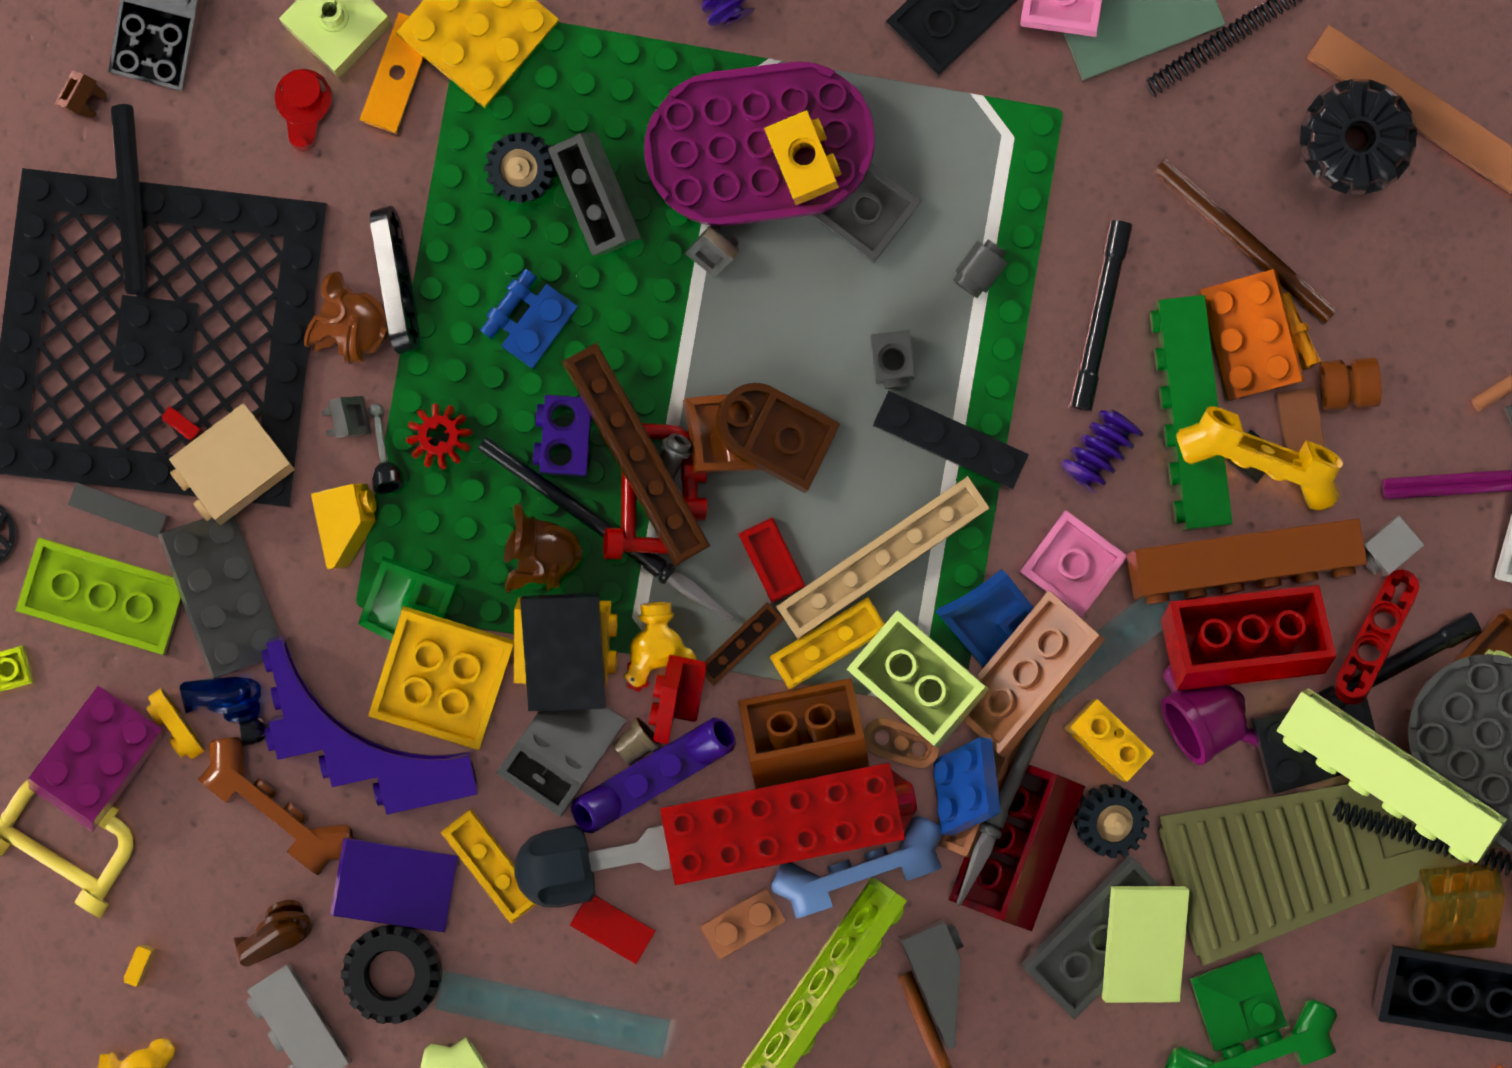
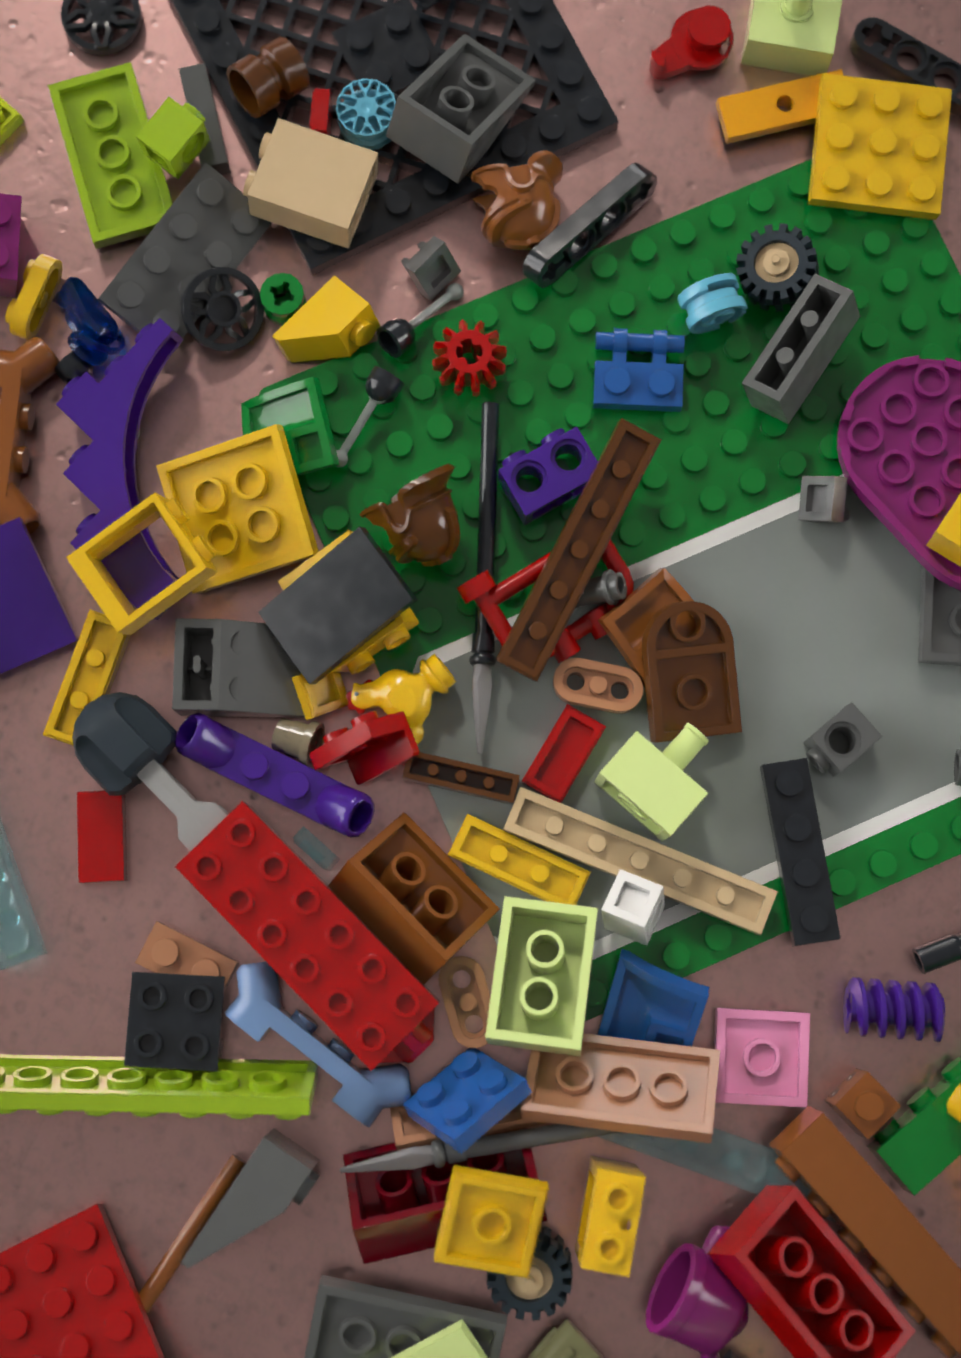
camera: 60 degrees right, 5 degrees down
none -> yellow window [66,493,218,635]
none -> black hinge [124,972,225,1071]
none -> lime brick [136,97,210,179]
none -> black wheel [181,267,264,351]
none -> reddish brown wheel [227,36,310,118]
none -> green wheel [260,273,306,326]
none -> yellow tile [291,671,348,720]
none -> clear light blue tile [293,826,340,871]
none -> hinge [335,366,405,468]
none -> medium azure wheel [336,78,396,150]
none -> dark grey slope [386,33,536,183]
none -> yellow tile [434,1165,549,1278]
none -> nougat plate [553,658,643,714]
none -> yellowish green brick [594,723,709,842]
none -> white brick [601,869,665,946]
none -> medium azure wheel [677,273,748,334]
none -> dark orange brick [825,1068,902,1140]

